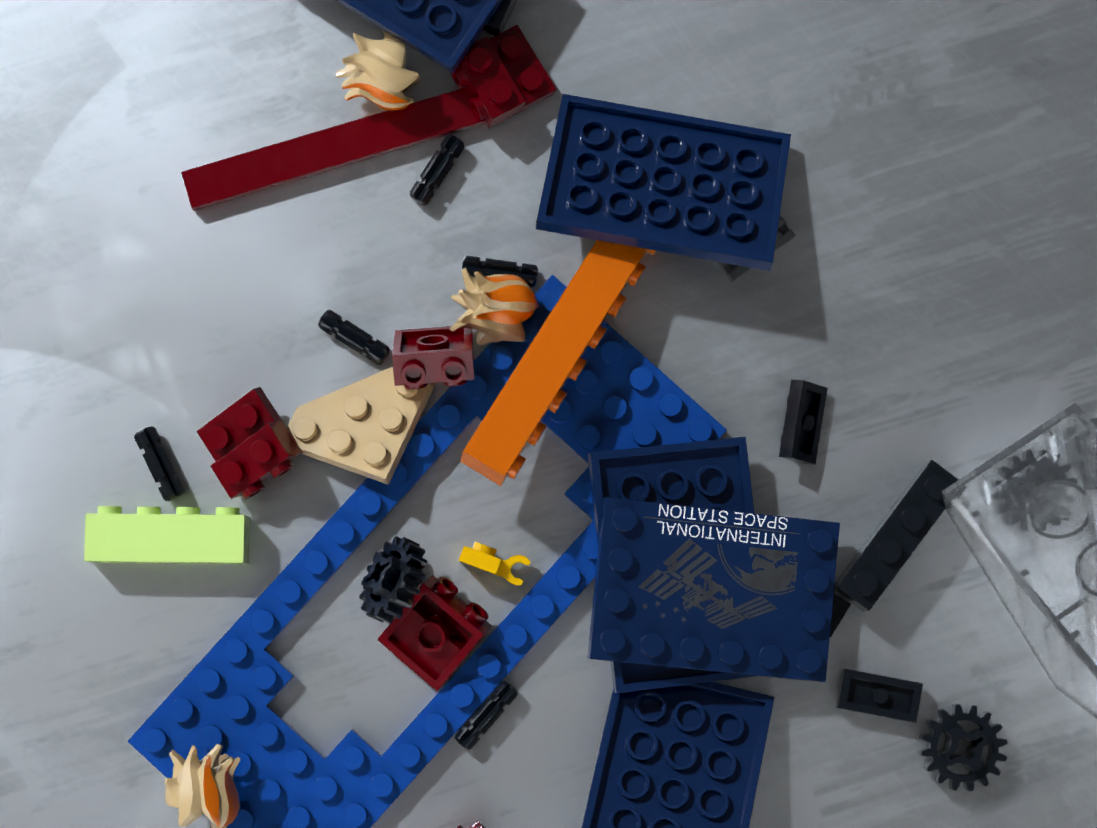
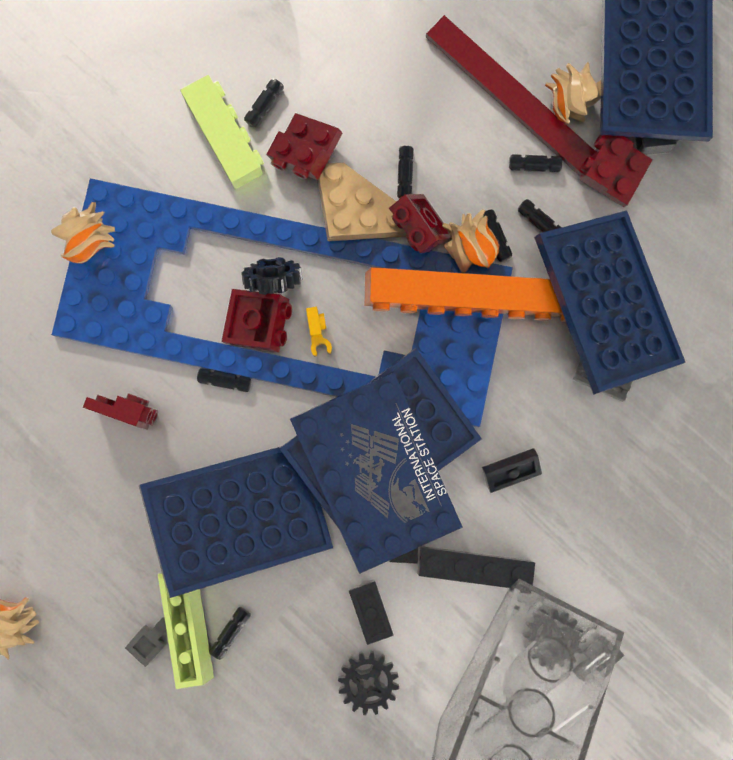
camera: 60 degrees right, 0 degrees up
none -> black axle [518,199,562,232]

